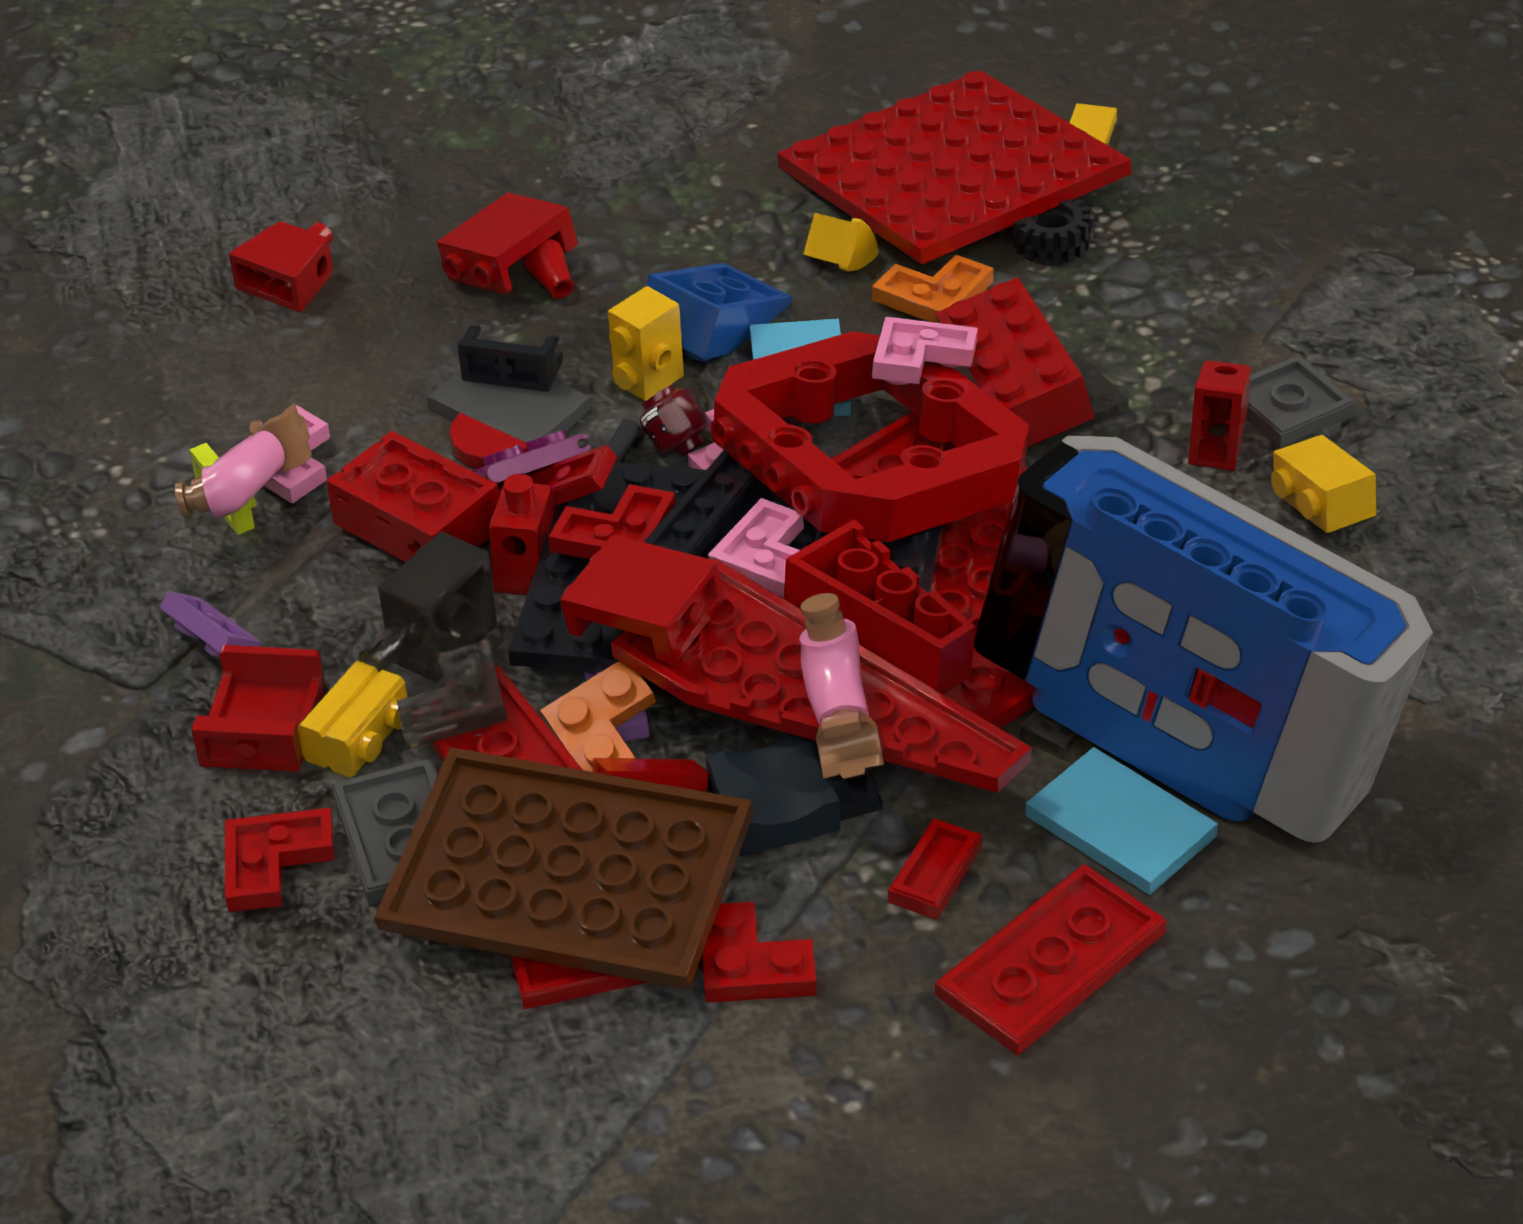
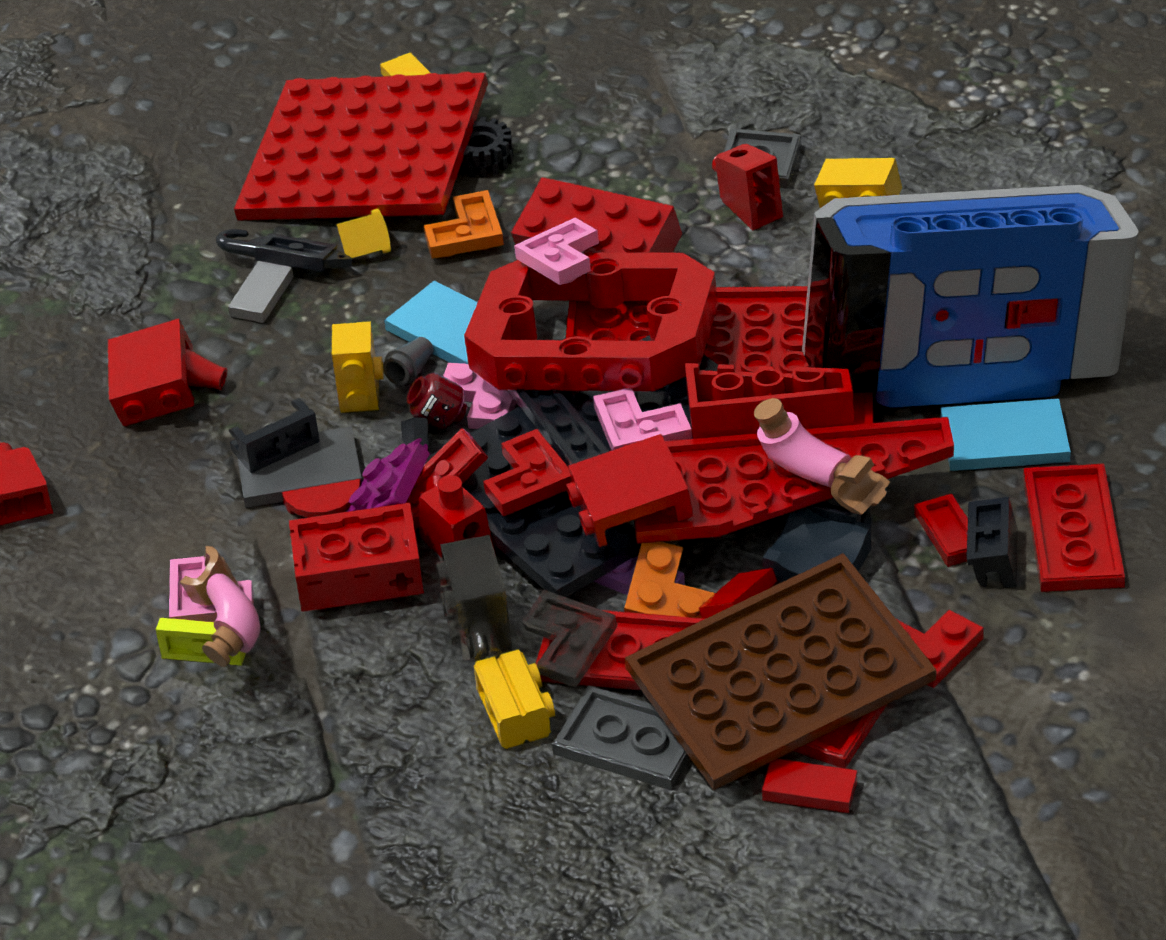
camera: 45 degrees left, 0 degrees up
medium lavender plate [160,591,263,659] -> none
red panel [191,645,326,772] -> none
red plate [225,807,335,912] -> none
blue slope [645,263,793,362] -> none
none -> black plate [216,229,352,274]
none -> light grey tile [228,261,293,323]
none -> dark grey cone [383,337,434,385]
none -> red tile [762,759,857,813]
none -> black hinge [967,497,1018,588]

